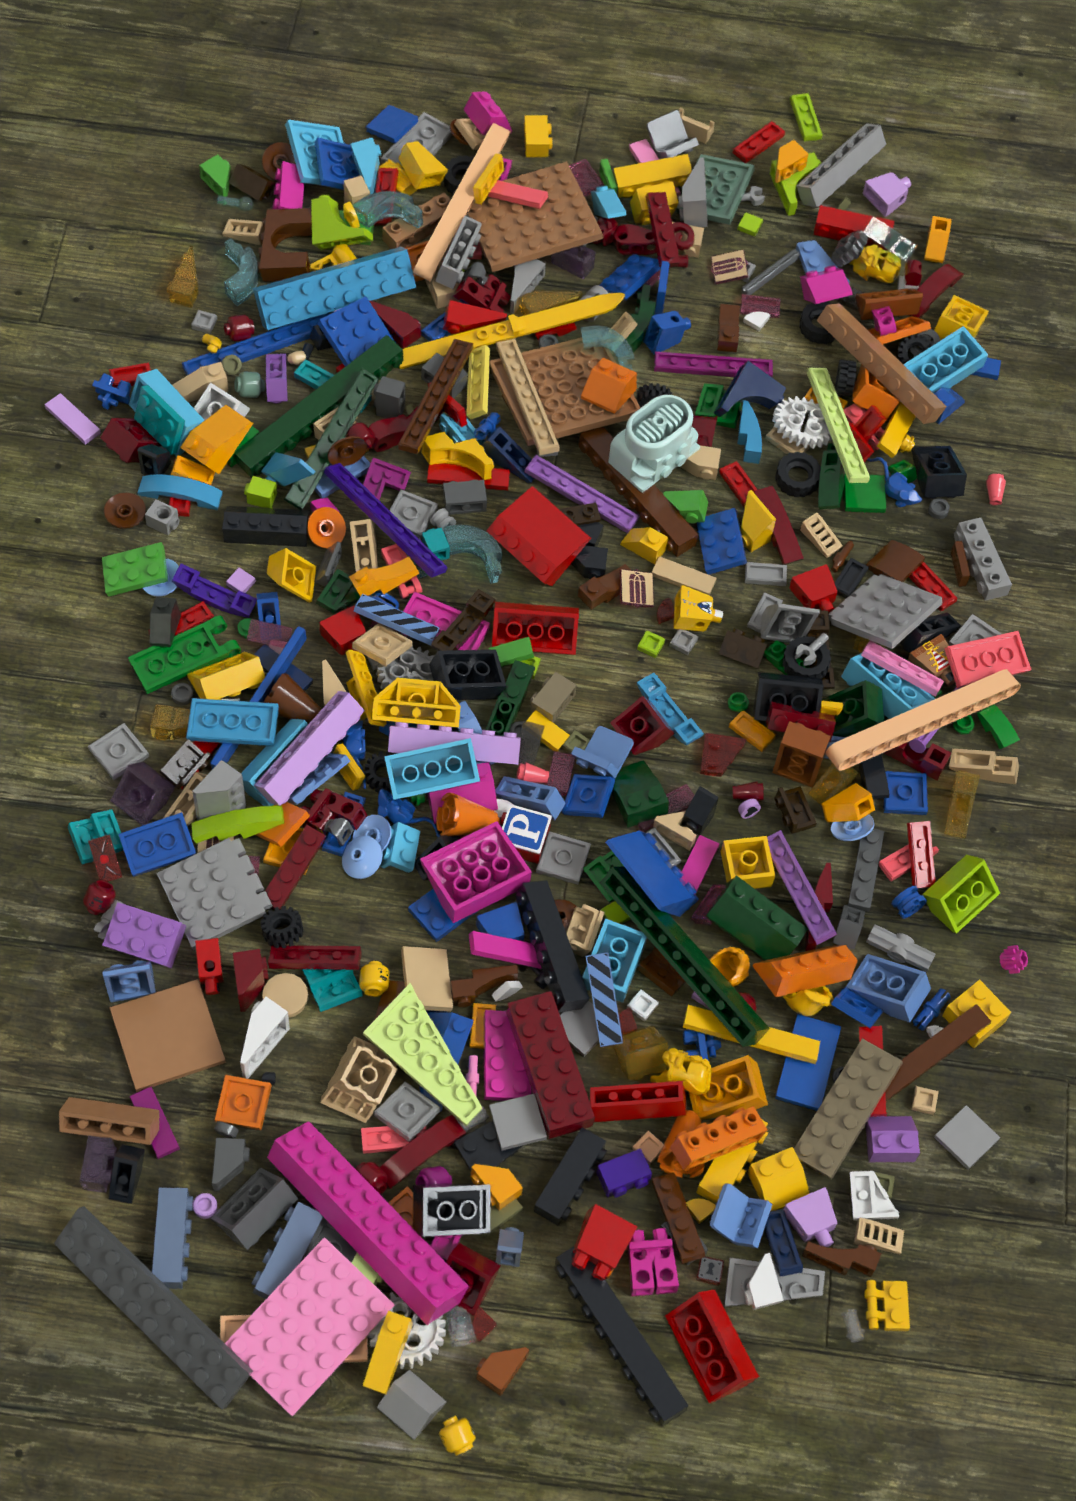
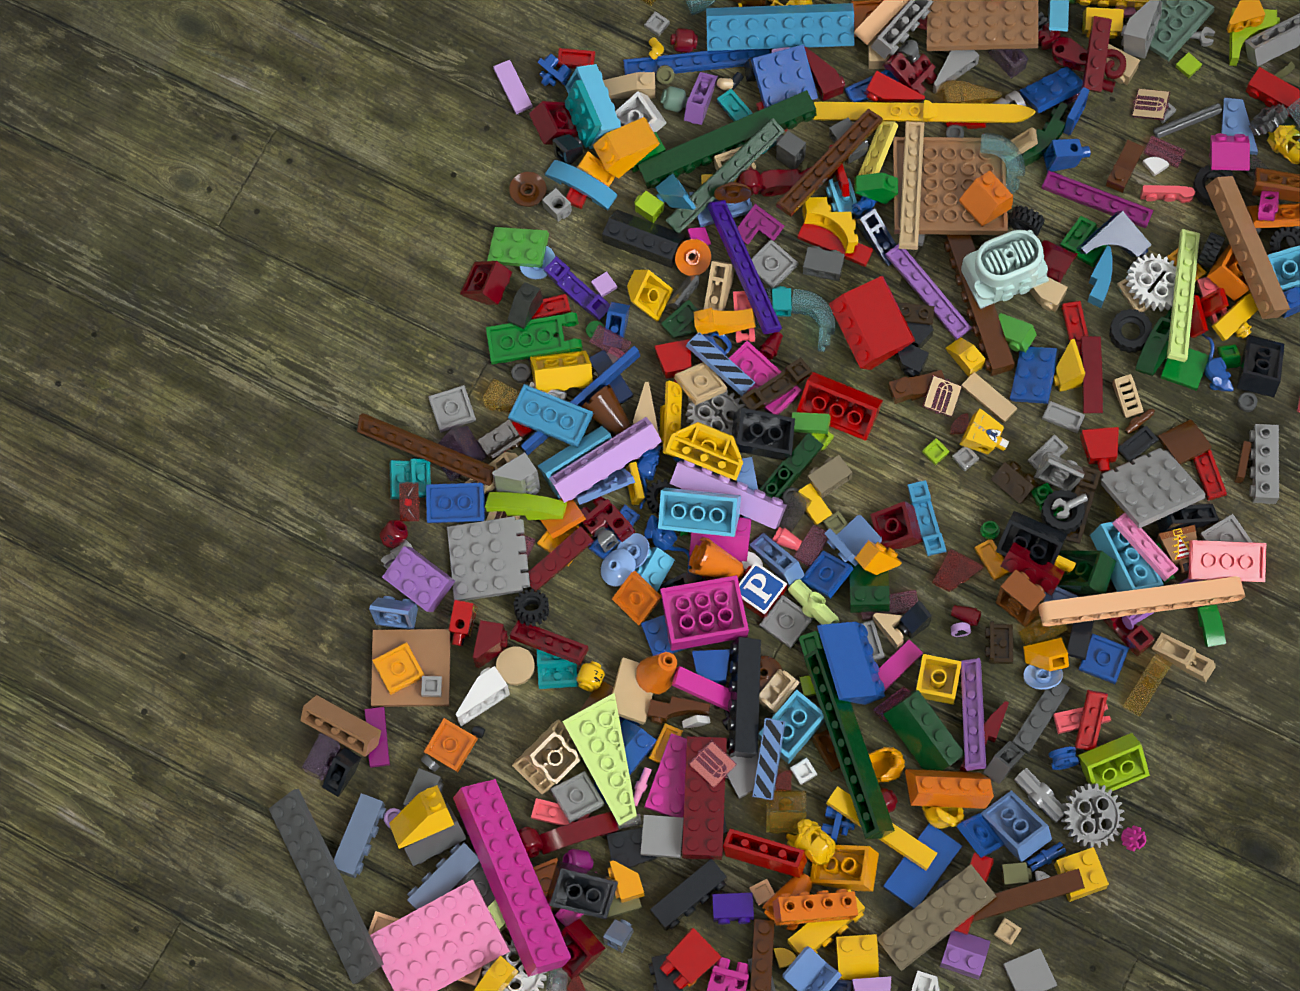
camera: 30 degrees right, 10 degrees up
light grey wheel [430,508,456,534] -> none
green plate [953,715,974,734] -> none
none -> reddish brown tile [357,413,495,486]
none -> light orange tile [372,642,425,695]
none -> yellow slope [389,785,454,849]
none -> light grey plate [421,676,442,697]
none -> dark red slope [460,261,512,305]
none -> orange plate [612,571,662,625]
none -> orange cone [636,652,677,694]
none -> clear pink piece [689,740,737,788]
none -> dark red cone [759,332,783,360]
none -> yellowish green piece [788,579,839,625]
none -> green slope [854,172,898,204]
none -> light orange slope [854,540,902,575]
none -> olive brick [1001,862,1032,888]
none -> light grey gear [1061,783,1125,848]
none -> coral hinge [1140,185,1195,203]

